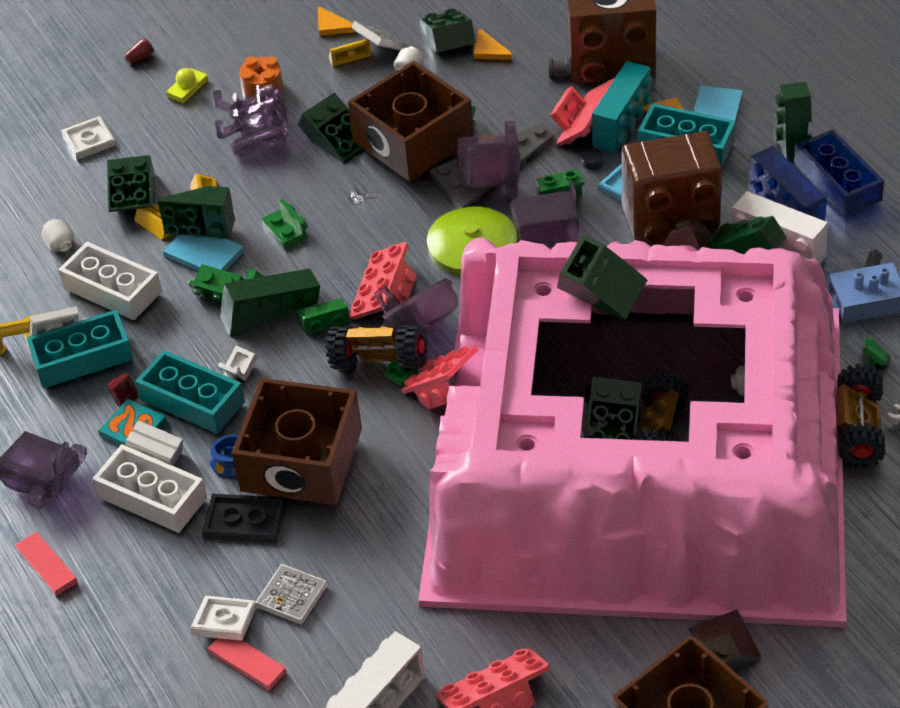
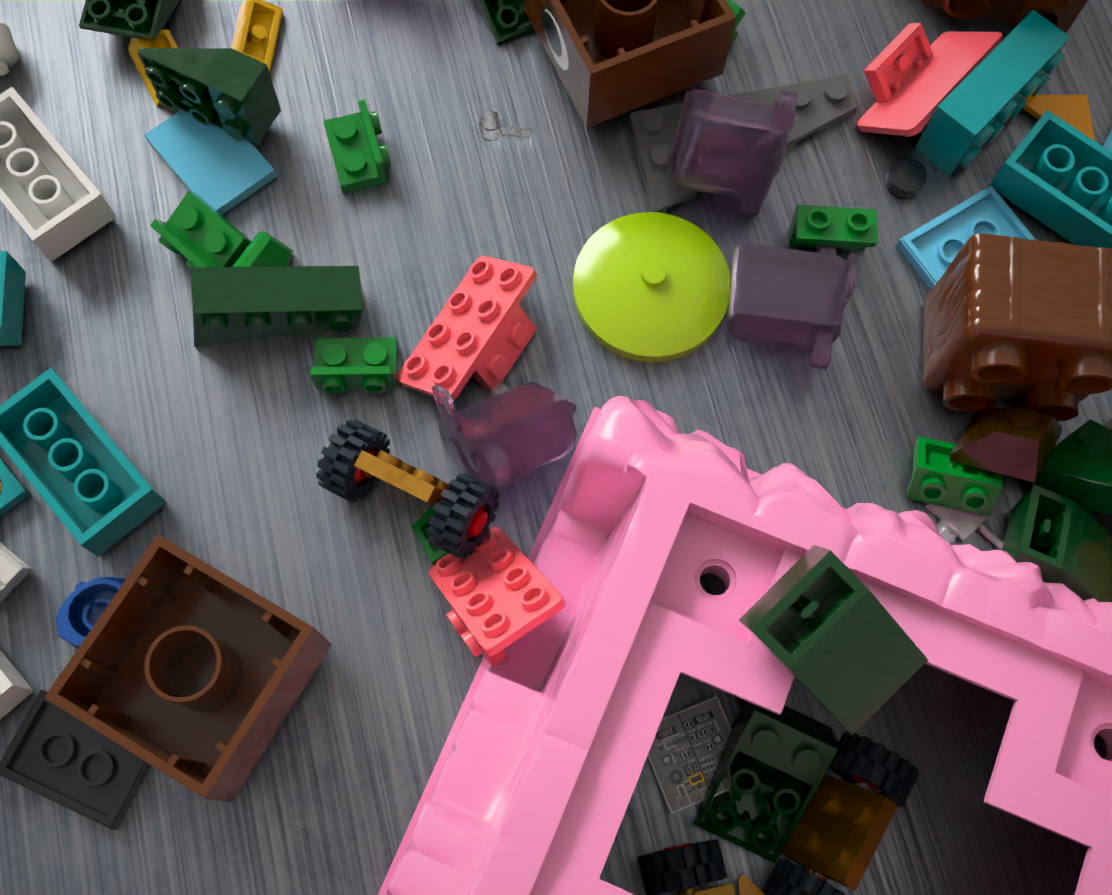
camera: 10 degrees right, 25 degrees up
white bracket [218,346,258,382] -> none

